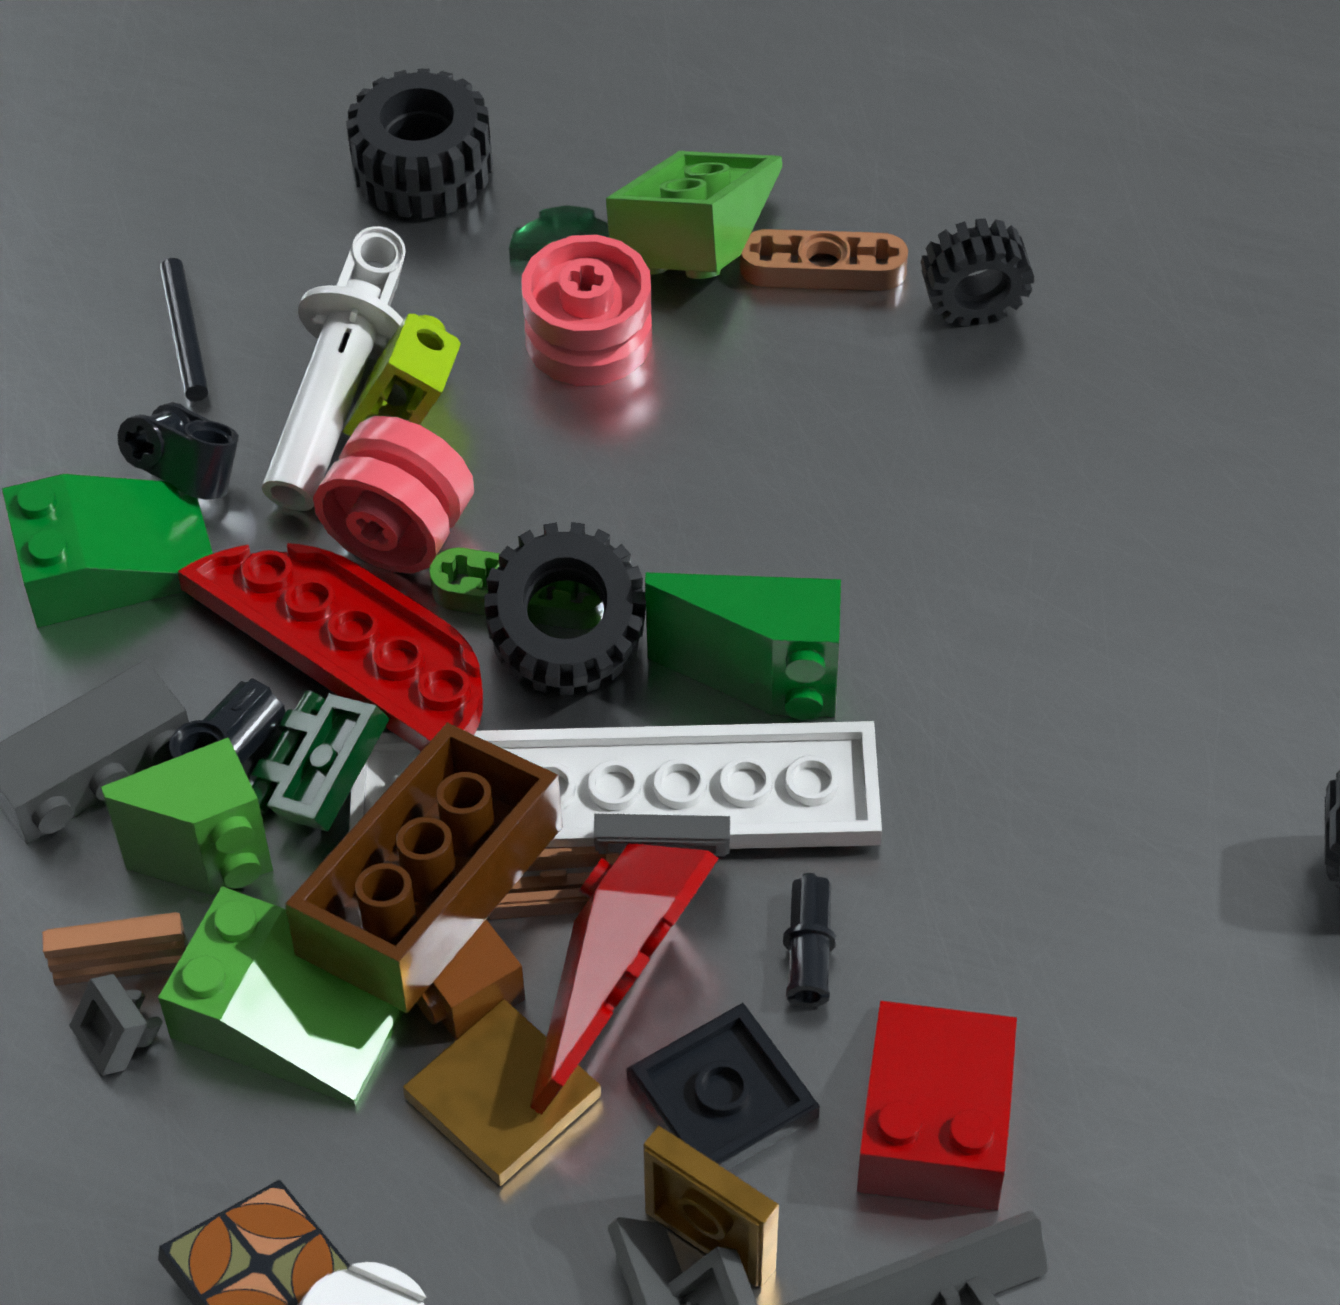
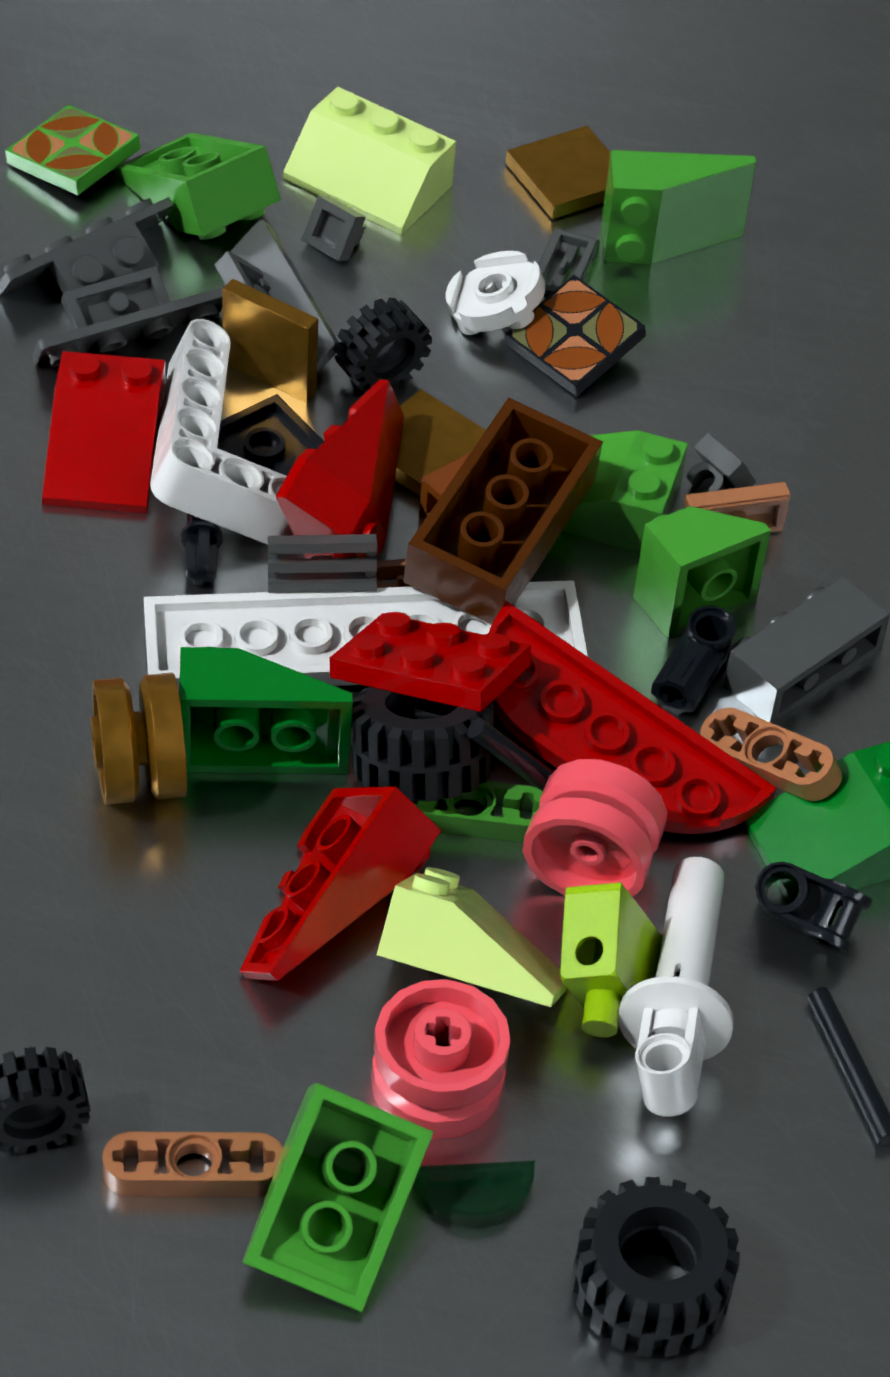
camera: 170 degrees right, 5 degrees down
dark green plate [250,690,390,832] -> none
none -> pearl gold wheel [90,672,187,805]
none -> white beam [150,319,294,545]
none -> red wedge [239,786,441,981]
none -> red plate [329,612,531,712]
none -> black tyre [334,298,432,393]
none -> yellowish green slope [377,867,567,1007]
none -> black bar [467,718,554,792]
none -> nougat beam [700,708,842,801]

